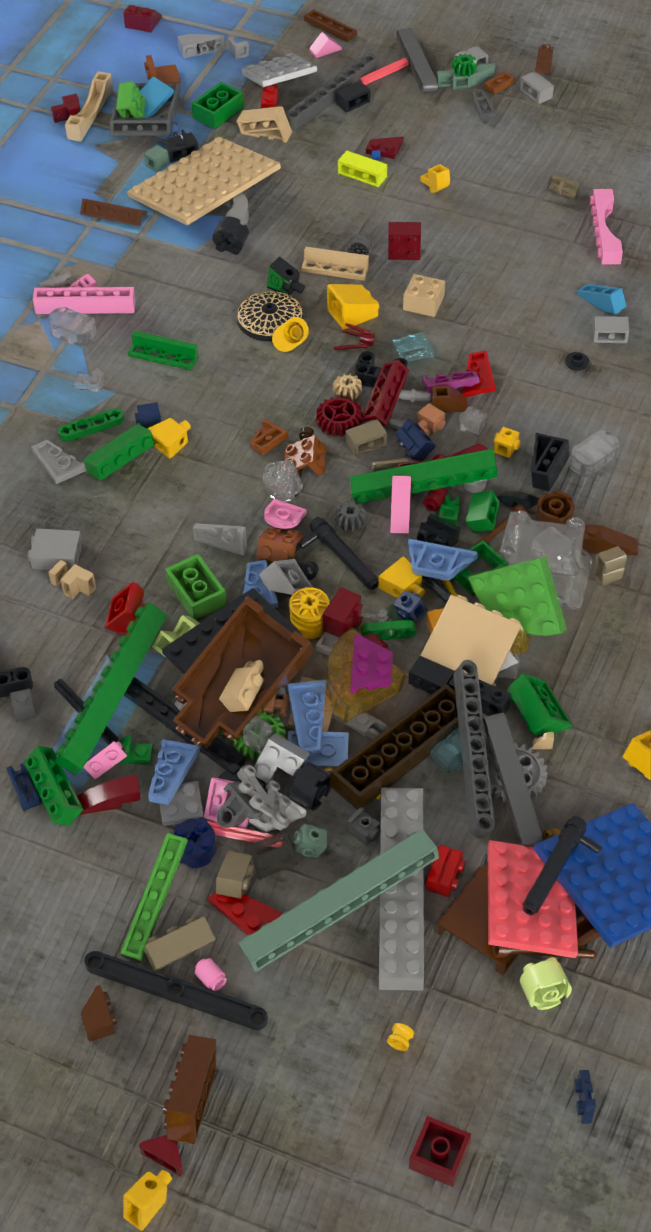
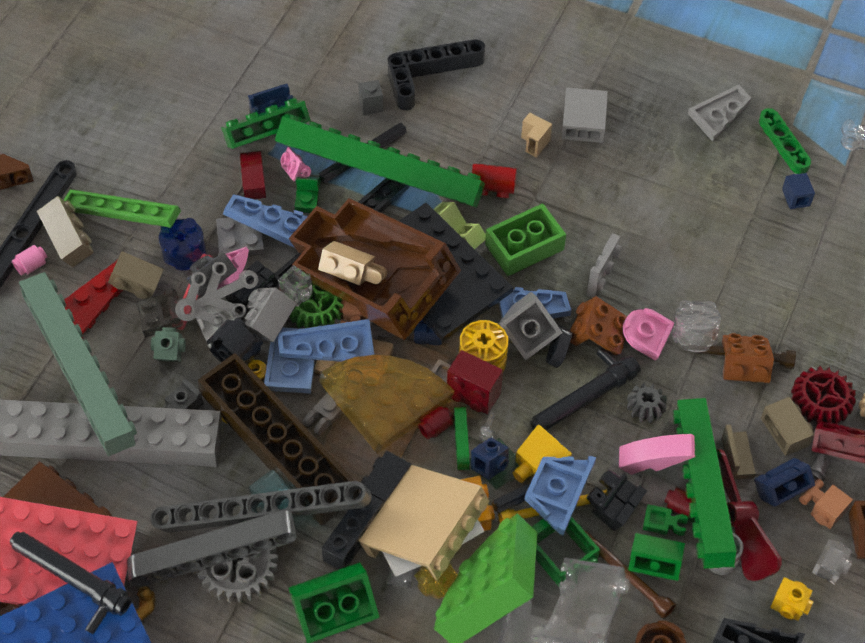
camera: 90 degrees right, 5 degrees up
tan tile [49,560,68,587] -> none
green brick [83,424,155,481] -> none
yellow torso [148,418,191,459] -> none
dark orange wing [250,419,289,455] -> none
magenta wing [350,634,393,694] -> none
red brick [425,845,466,897] -> none
black slope [497,491,539,509] -> none
tan tile [532,732,554,749] -> none

